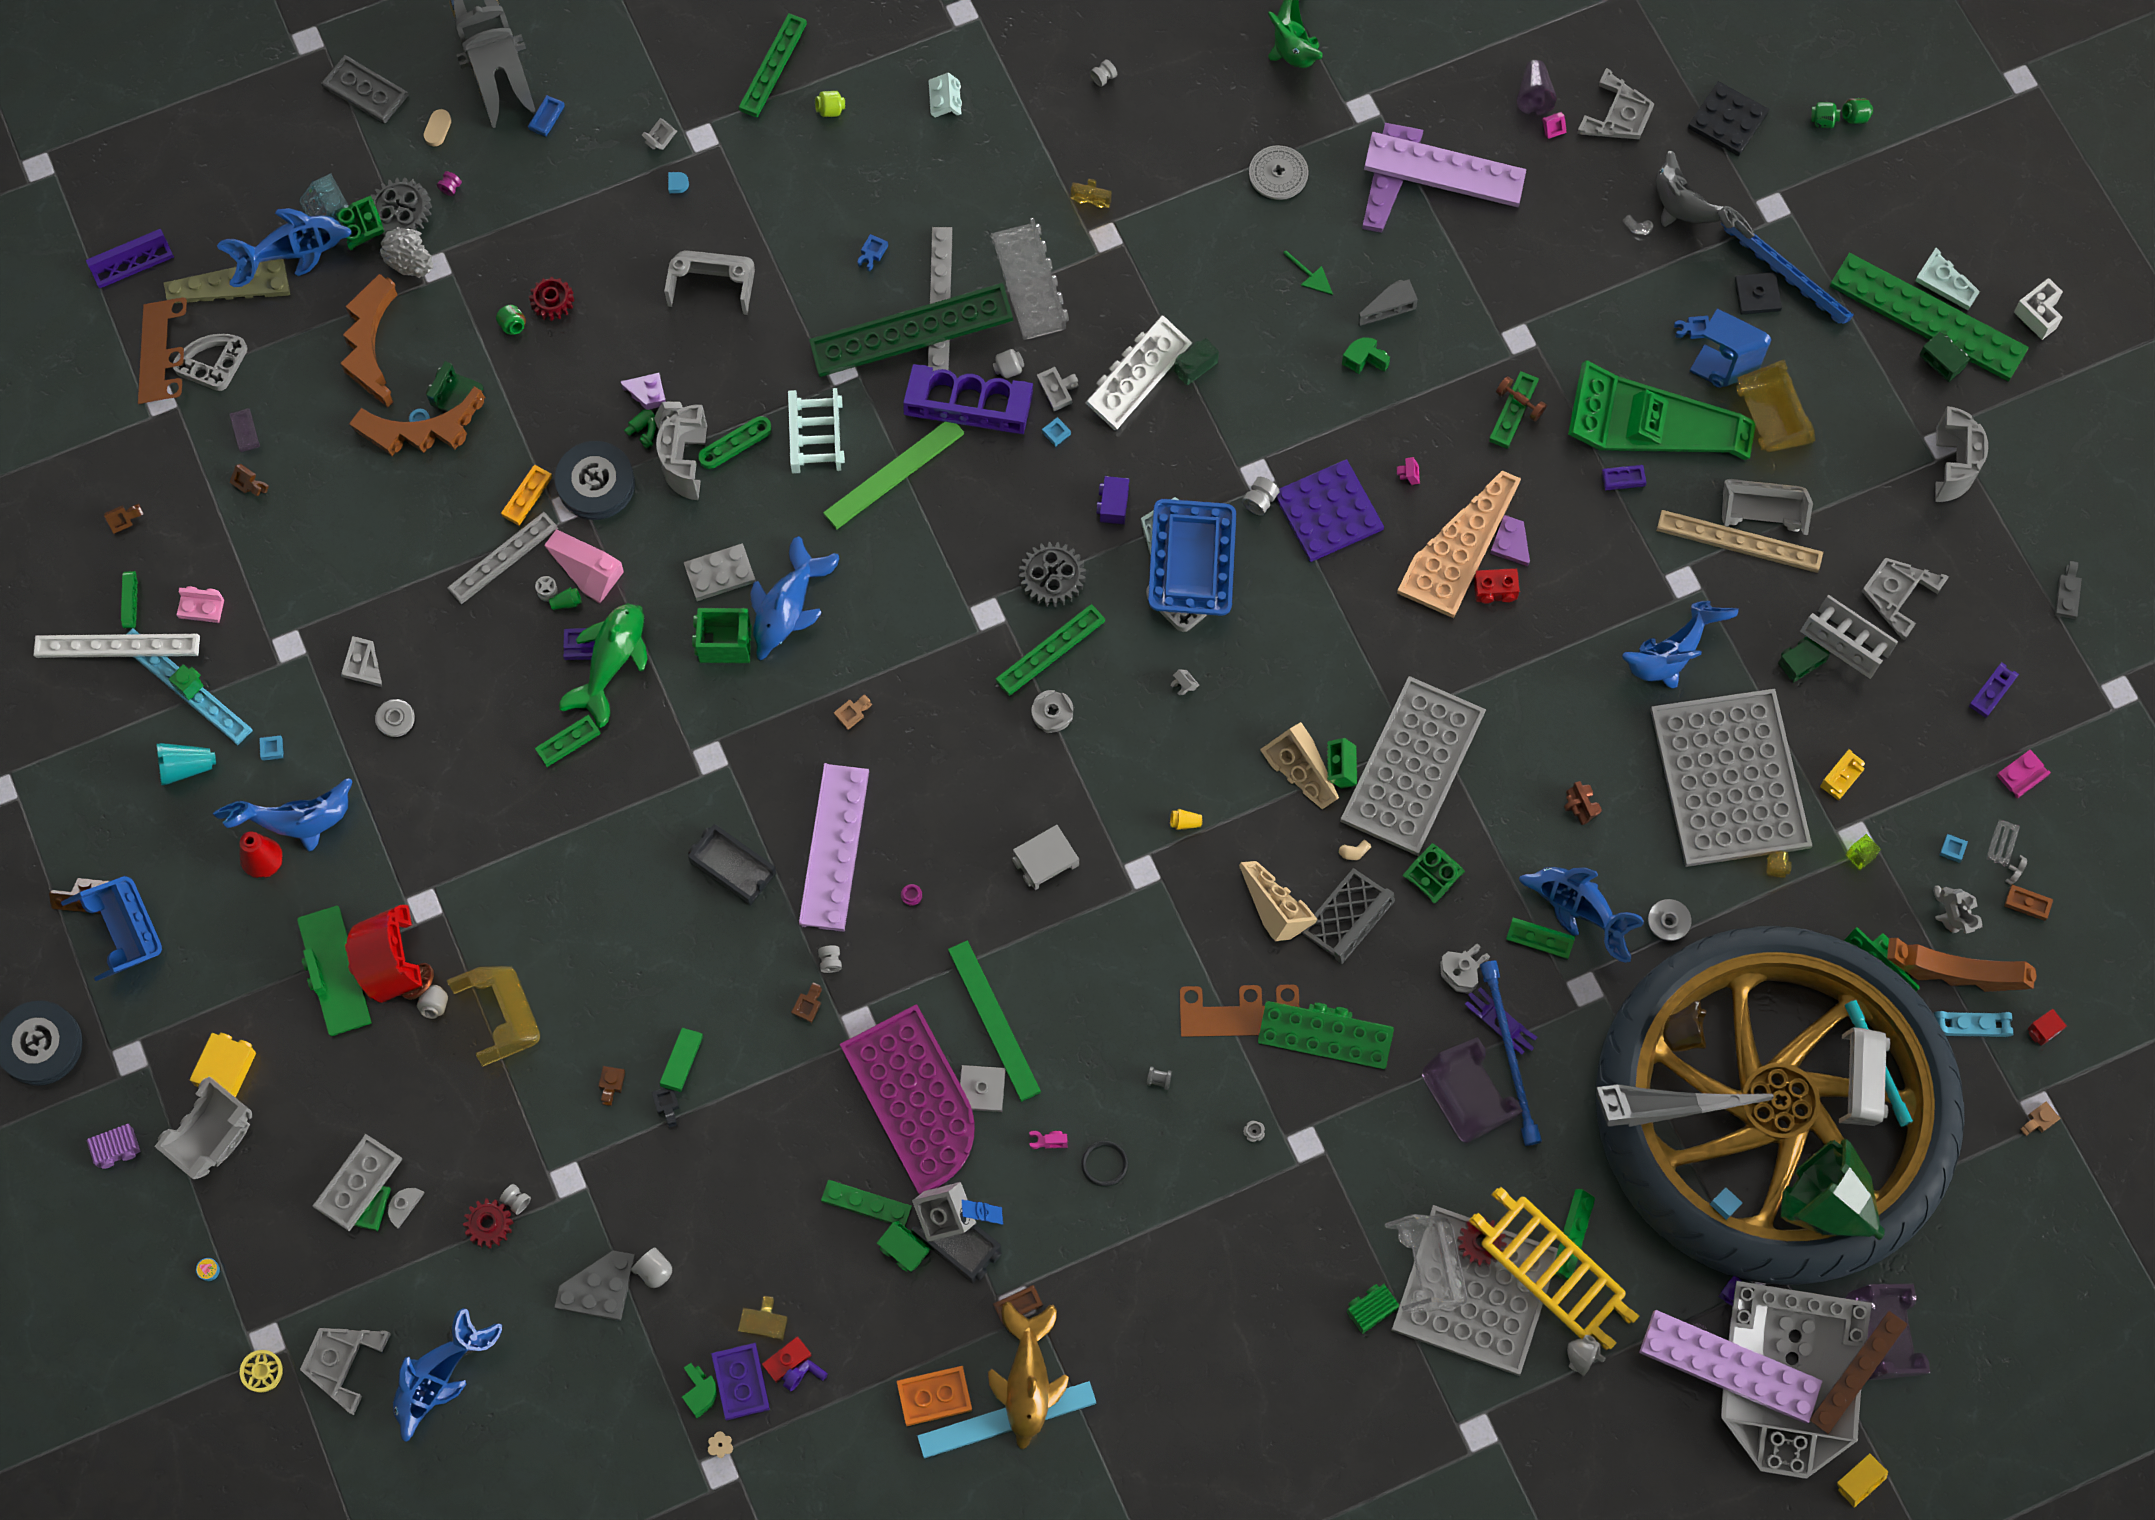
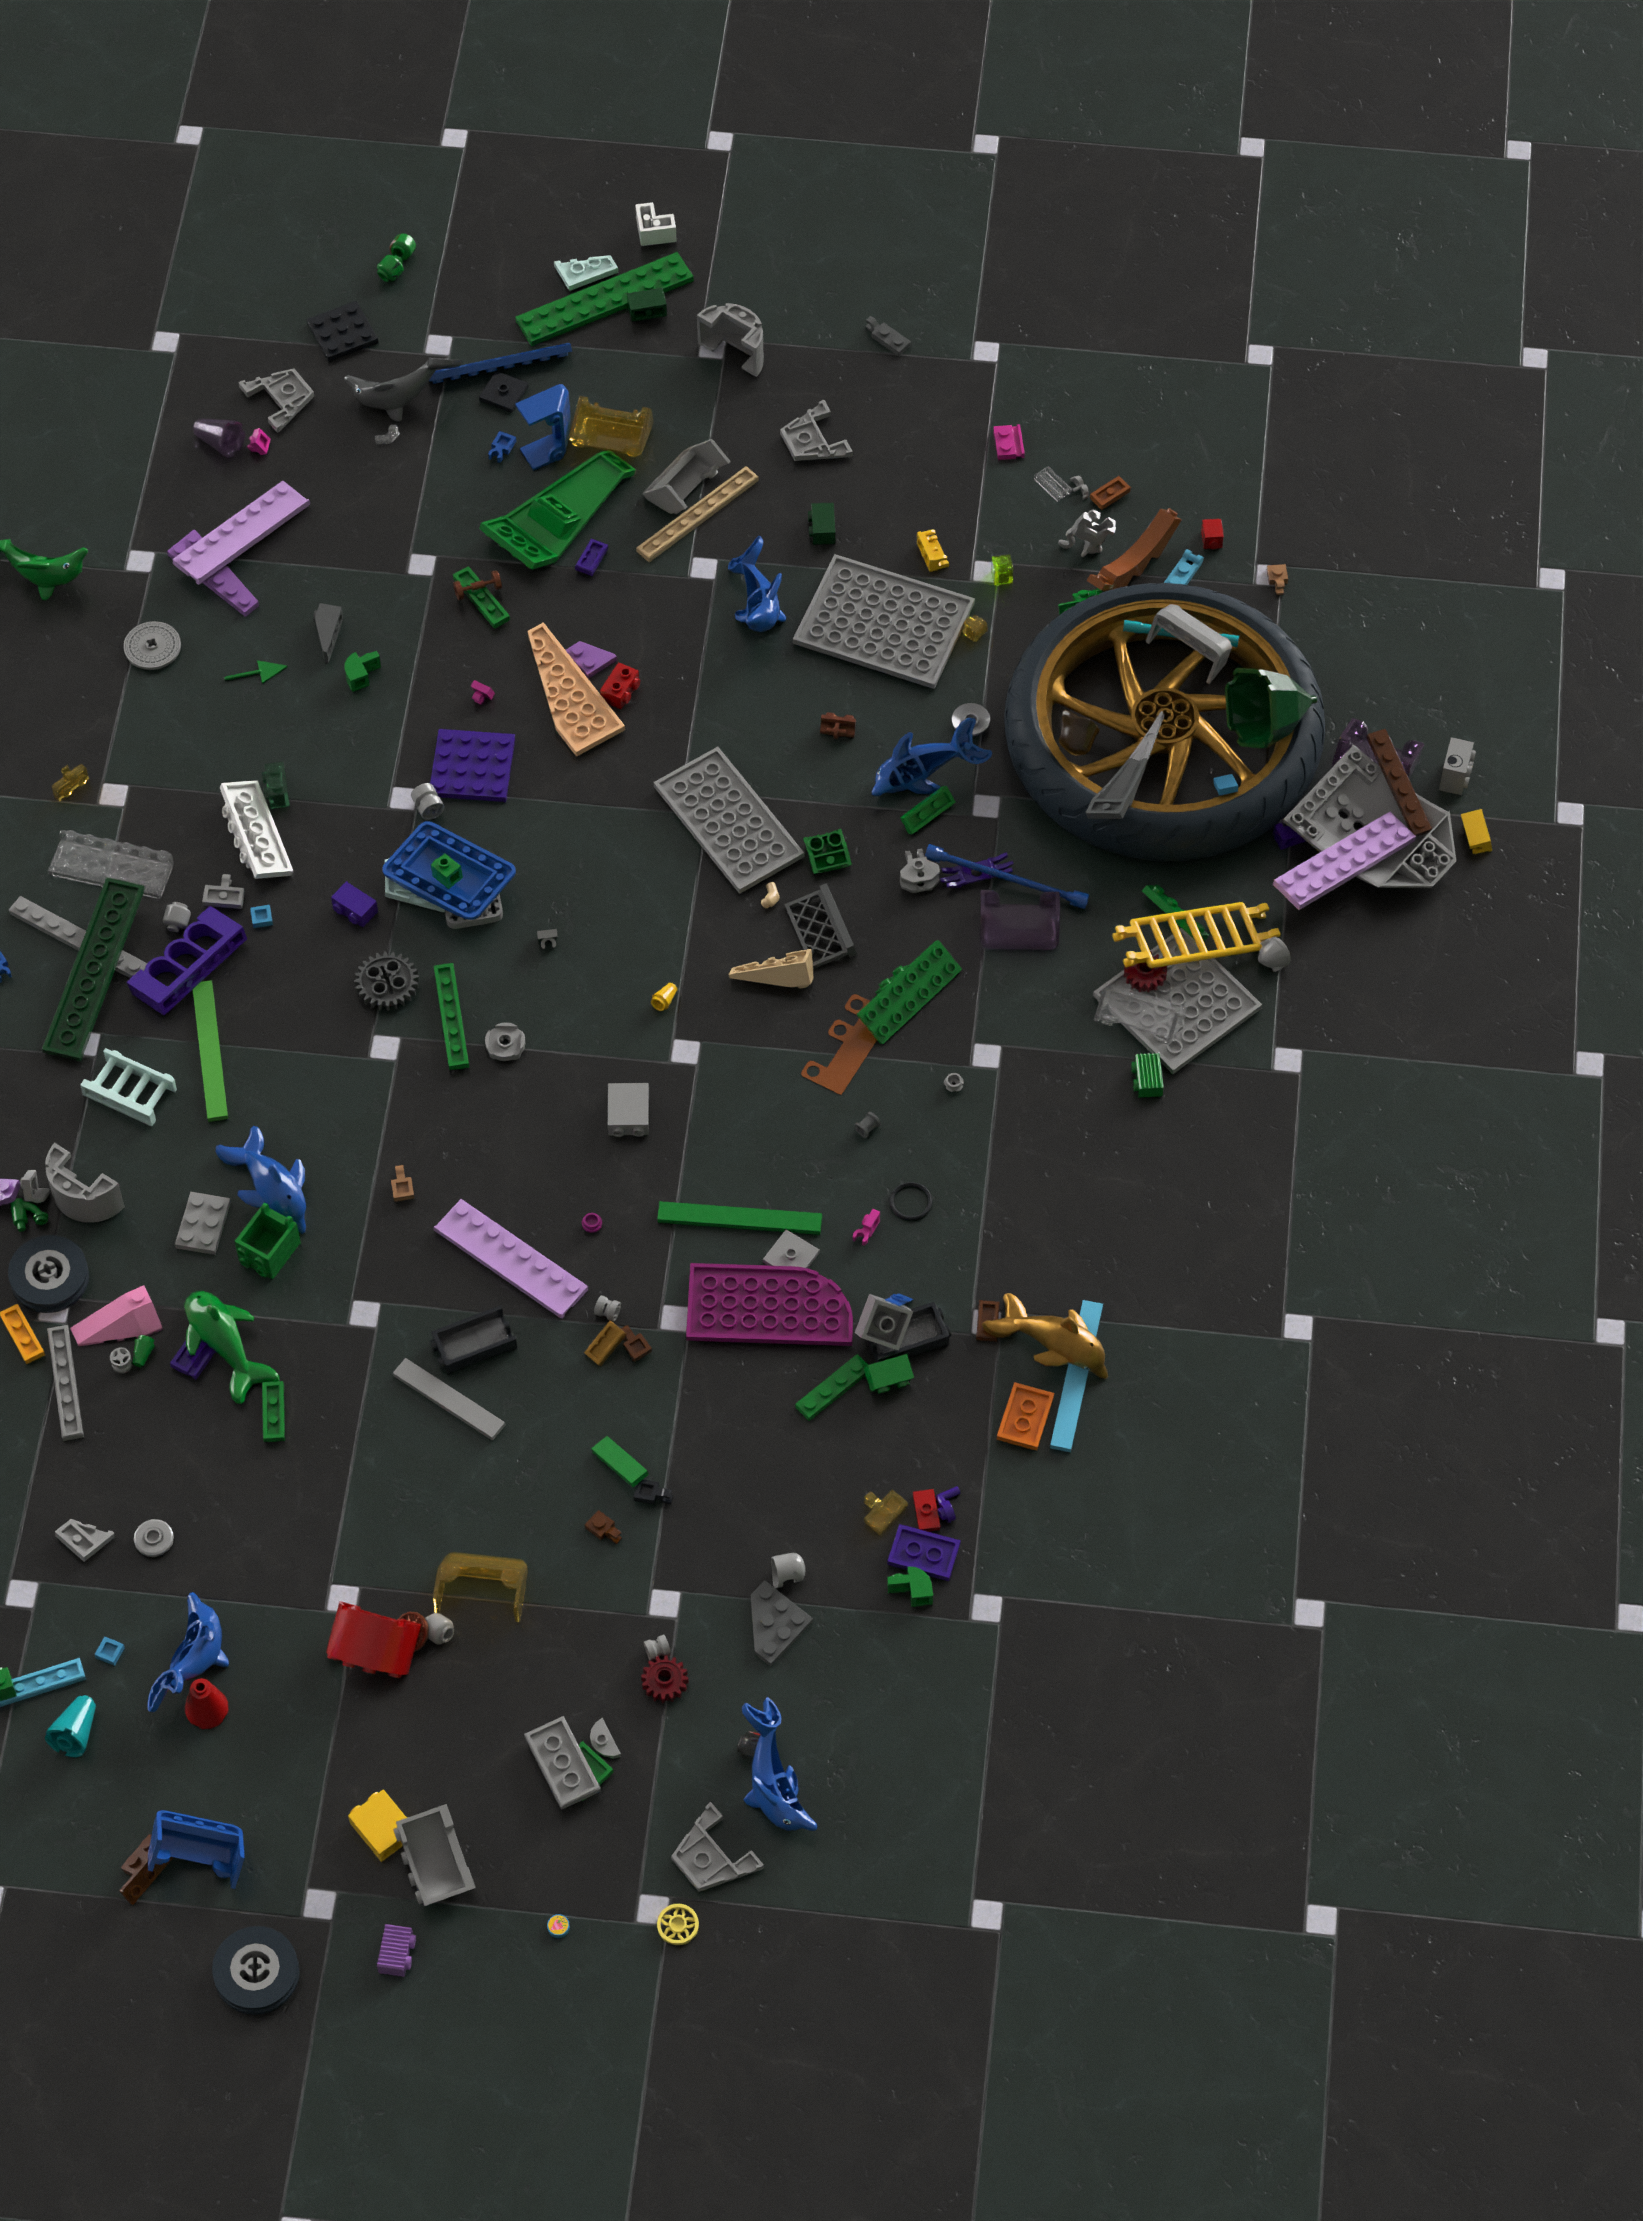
camera: 60 degrees left, 10 degrees down
green bracket [297,906,371,1036] -> none
green plate [699,416,772,469] -> none
tan plant [708,1431,733,1458] -> none
tan wedge [1260,722,1339,809] -> none
green brick [1327,738,1357,789] -> none
light grey fence [1800,595,1898,679] -> none
dark azure tile [1940,834,1968,863] -> none
dark purple plate [1969,662,2019,718] -> none
none -> light grey tile [393,1358,505,1441]
none -> green brick [431,853,463,889]
none -> pearl gold plate [584,1321,627,1366]
none -> light grey brick [1439,737,1476,795]

